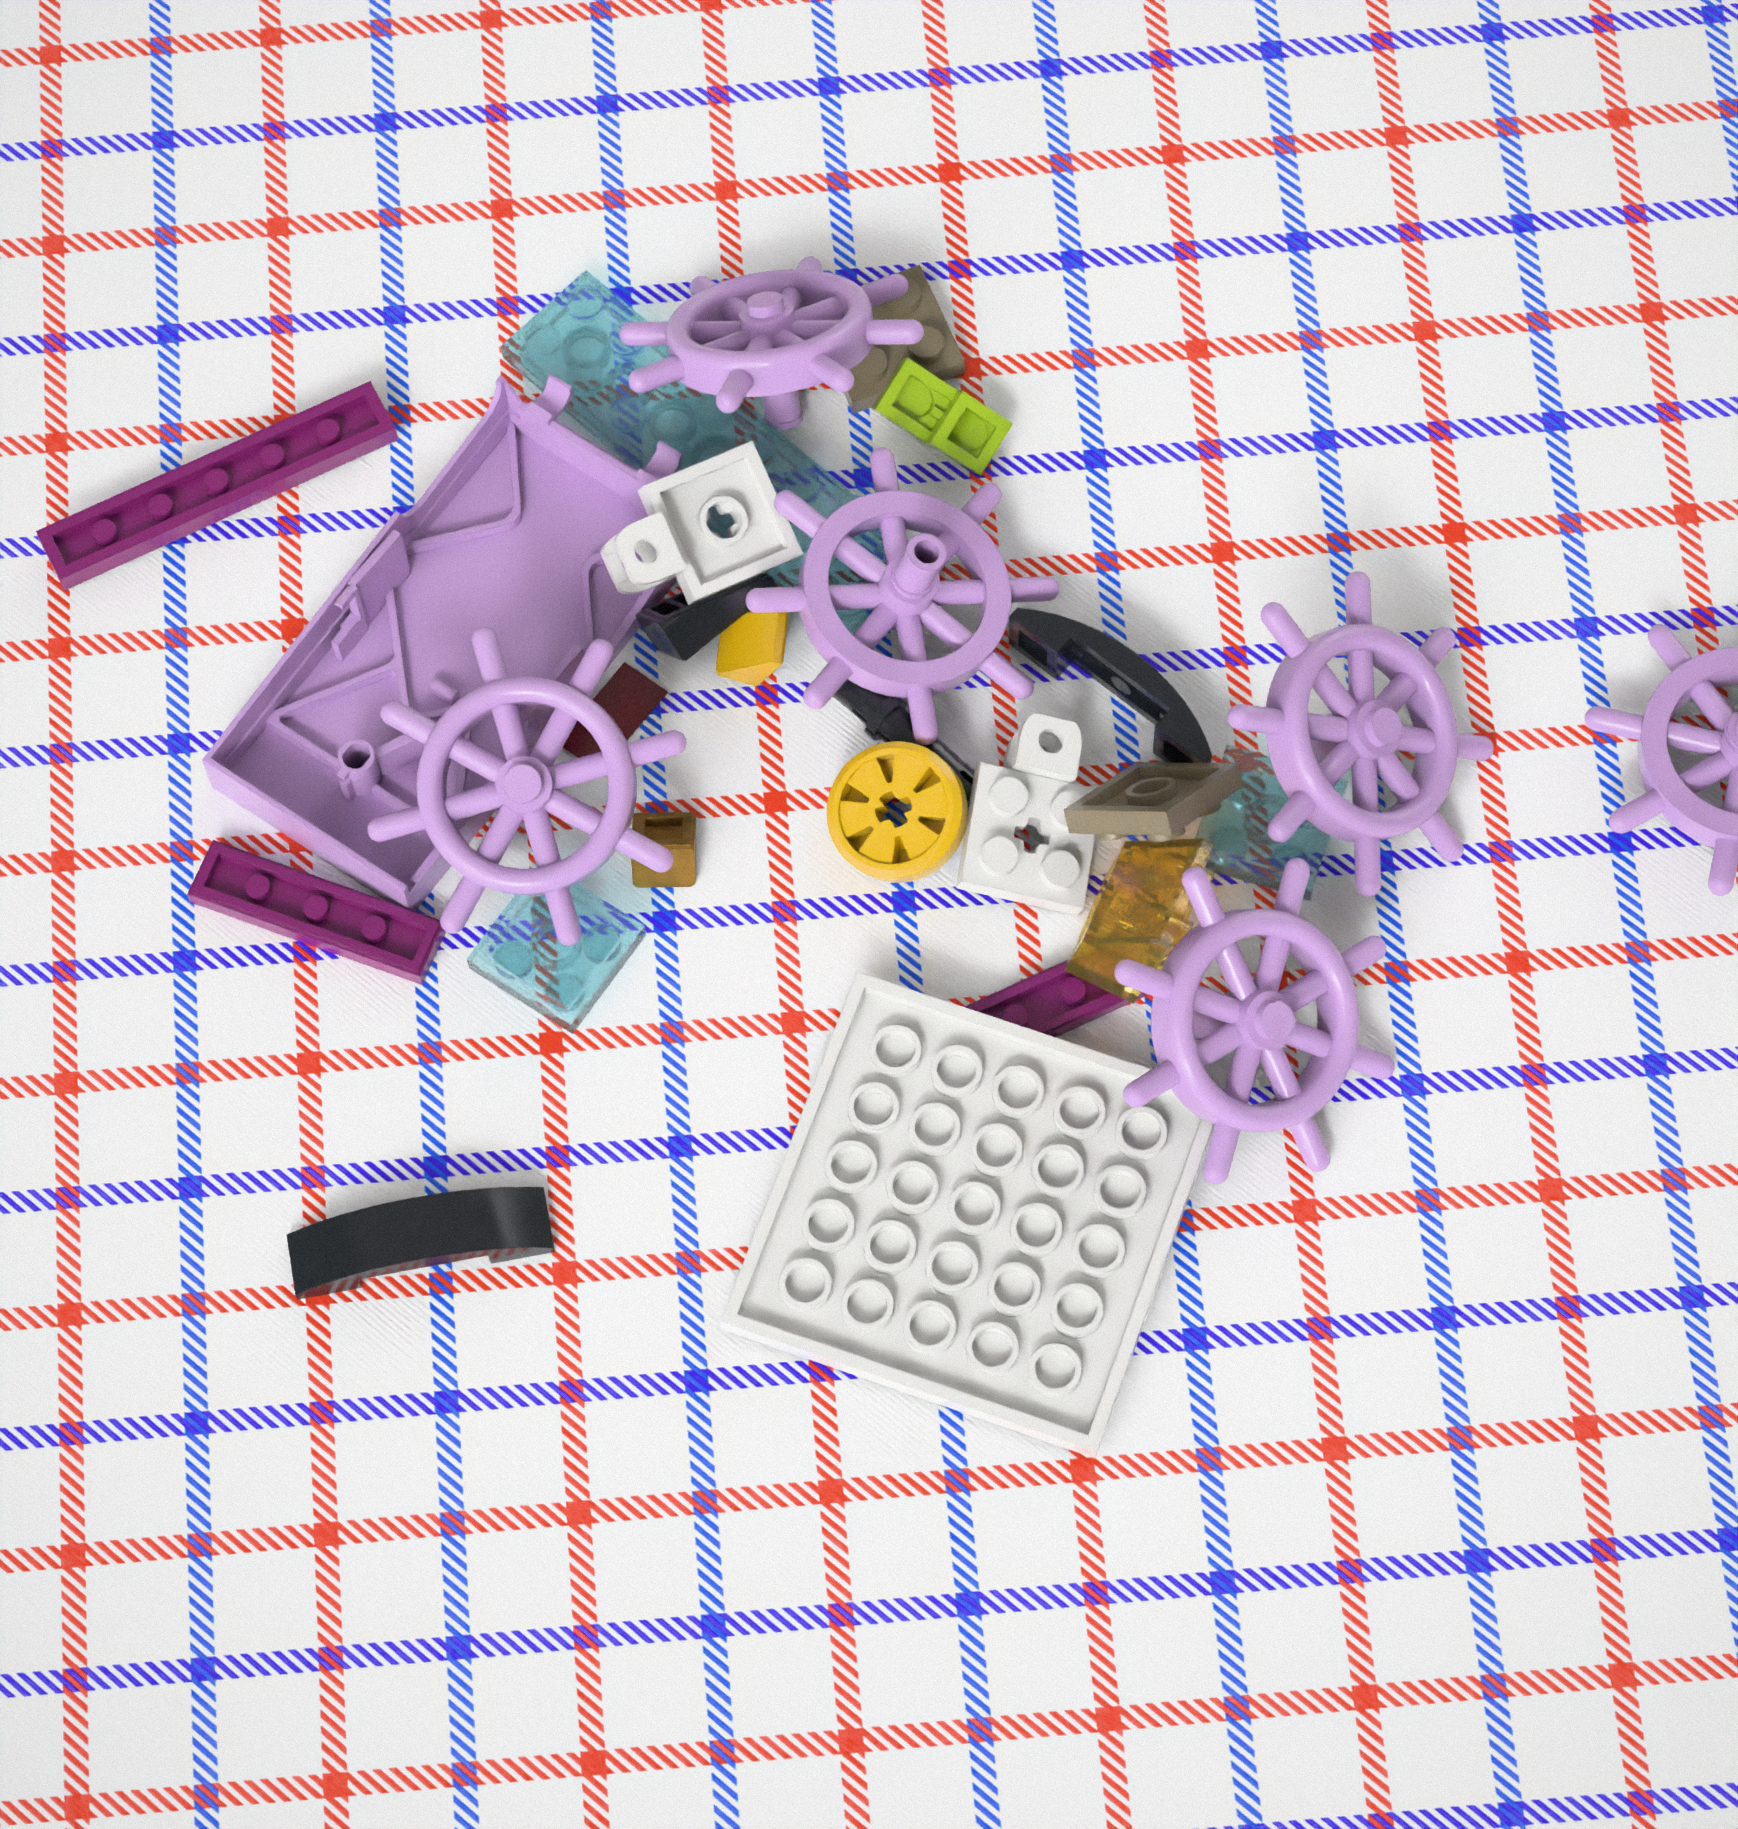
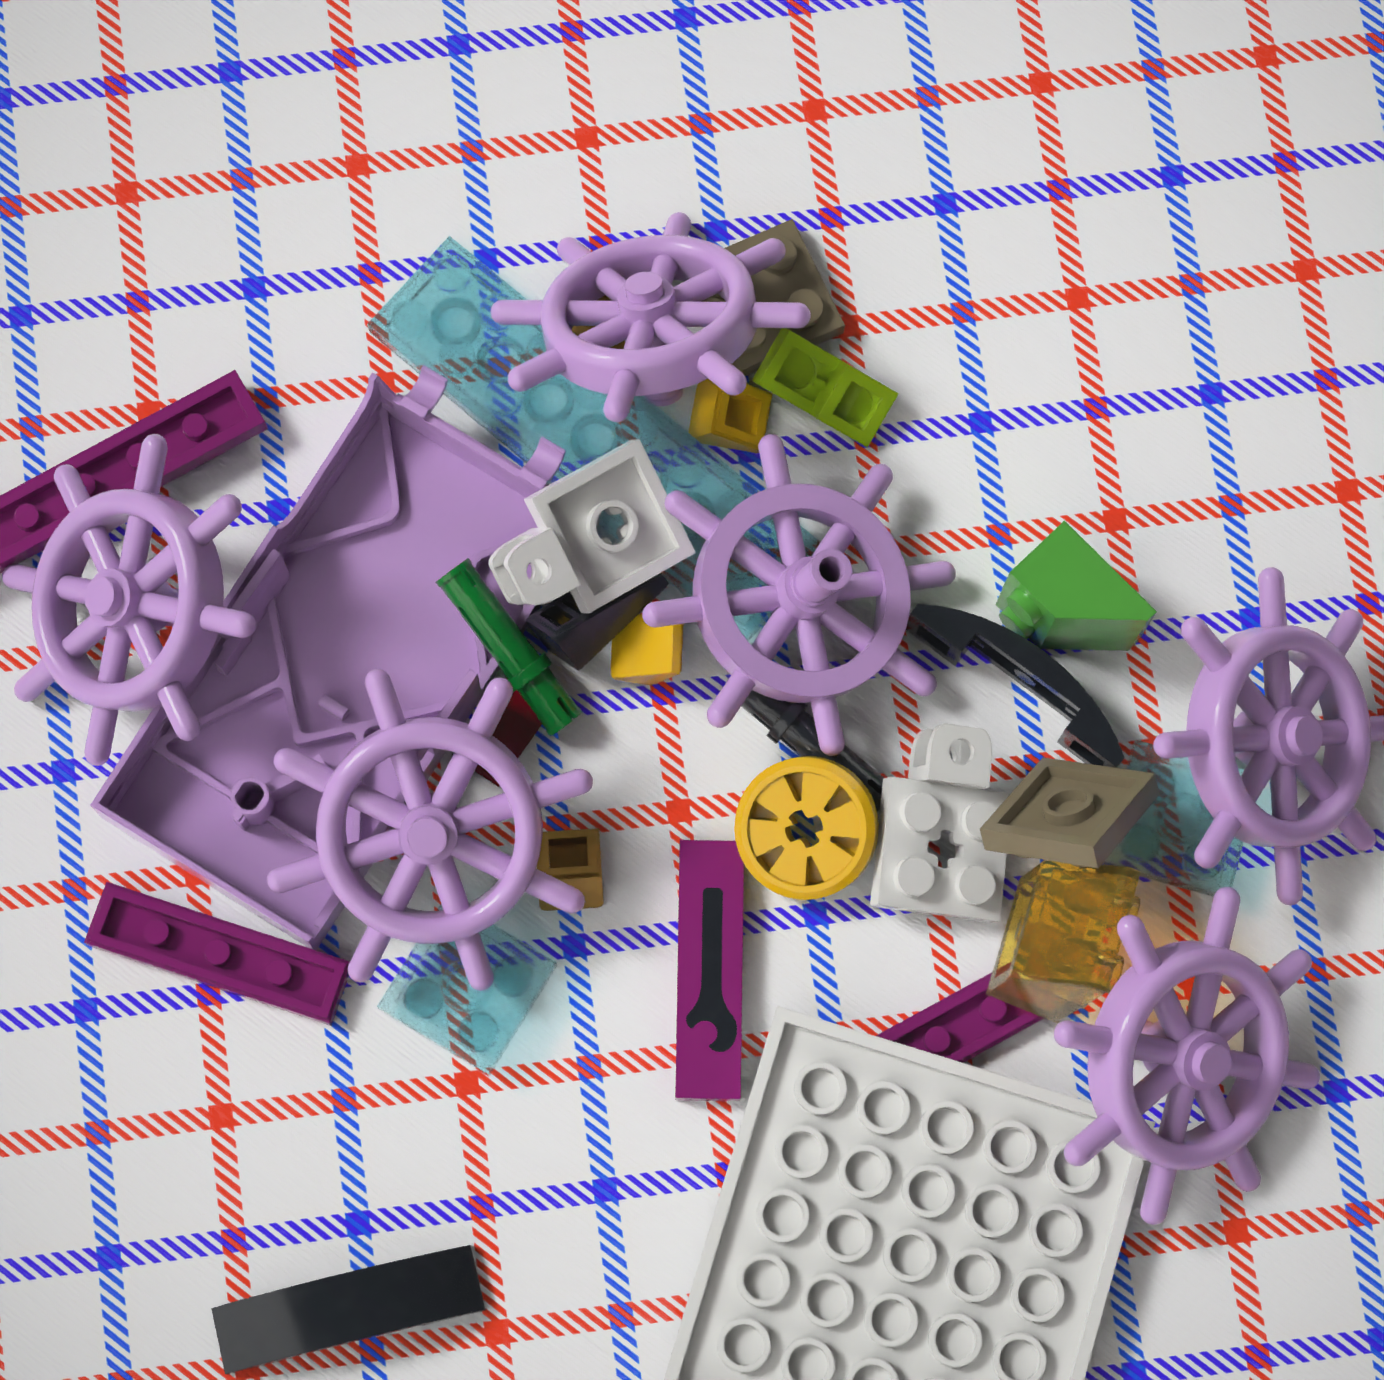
camera: 10 degrees left, 10 degrees up
none -> lavender piece [2,434,256,766]
none -> green pin [435,558,583,736]
none -> magenta tile [675,840,744,1102]
none -> yellow slope [688,379,773,453]
none -> bright green slope [995,520,1157,651]

